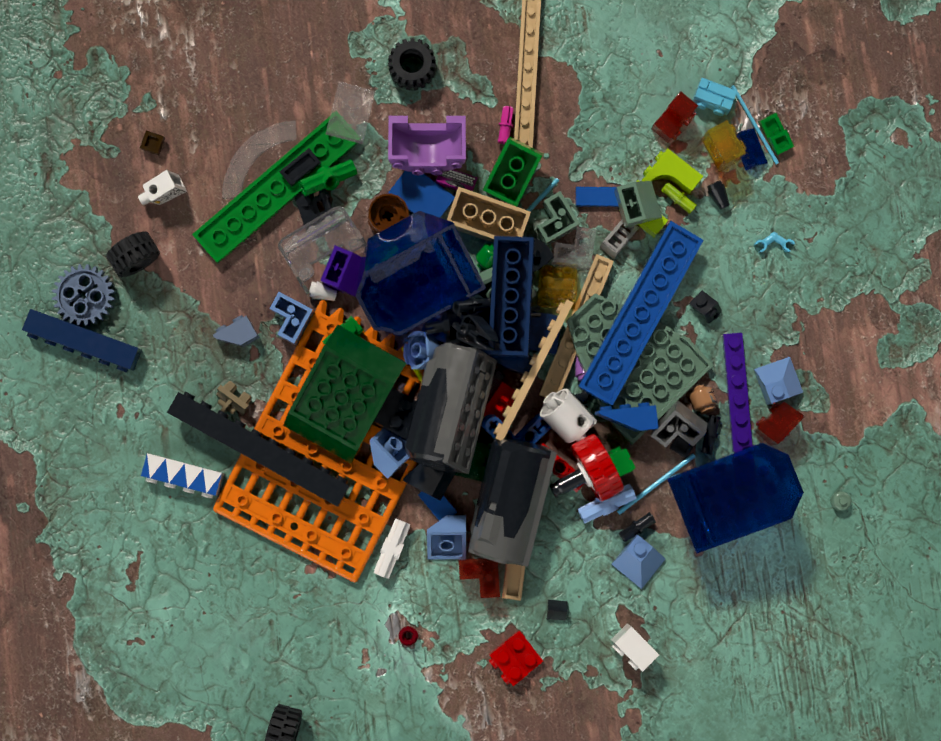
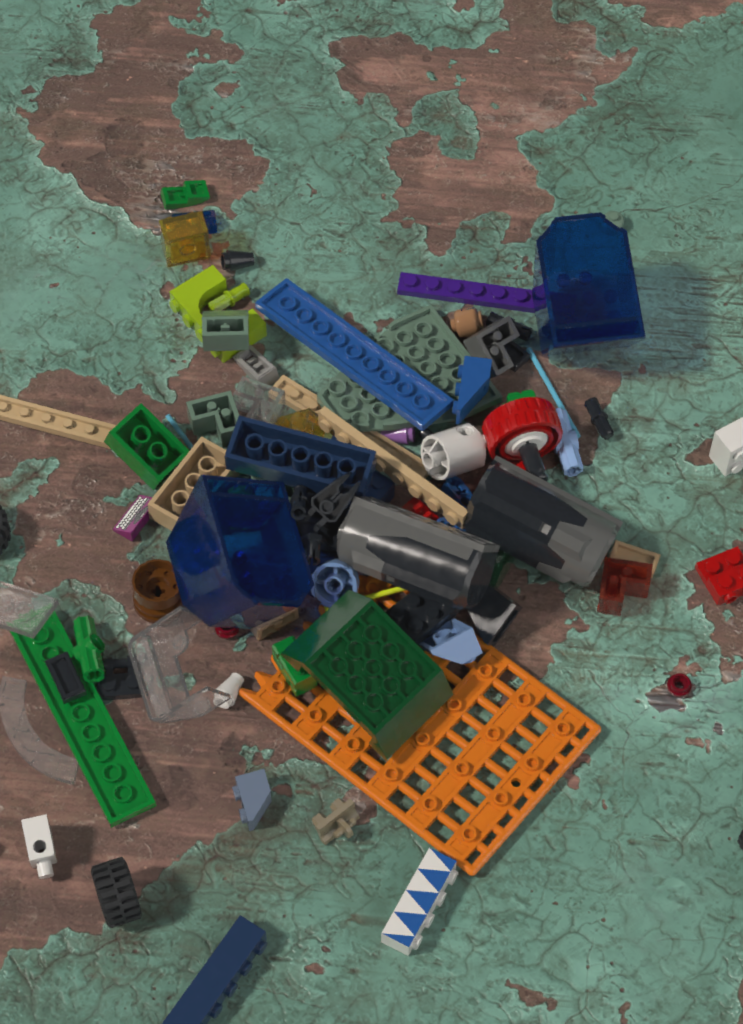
camera: 70 degrees left, 25 degrees down
sand blue gear [52,264,116,326] -> none
black brick [167,391,351,507] -> none
medium blue brick [270,292,314,346] -> none
dark purple slope [320,245,372,298] -> none
white piece [374,518,411,579] -> none
blue tile [387,171,455,228] -> none
medium lavender cylinder [388,116,466,175] -> none
blue tile [418,492,457,521] -> none
medium blue slope [427,515,466,559] -> none
dark pink axle [498,106,514,144] -> none
black slope [546,600,567,621] -> none
blue tile [575,187,619,207] -> none
medium blue slope [611,535,665,589] -> none
clear red brick [651,91,698,143] -> none
black bracket [689,290,722,324] -> none
medium azure brick [692,78,737,116] -> none
medium azure piece [731,85,779,164] -> none
medium azure arm [754,232,795,253] -> none
medium blue slope [754,357,803,405] -> none
clear red slope [754,402,805,446] -> none

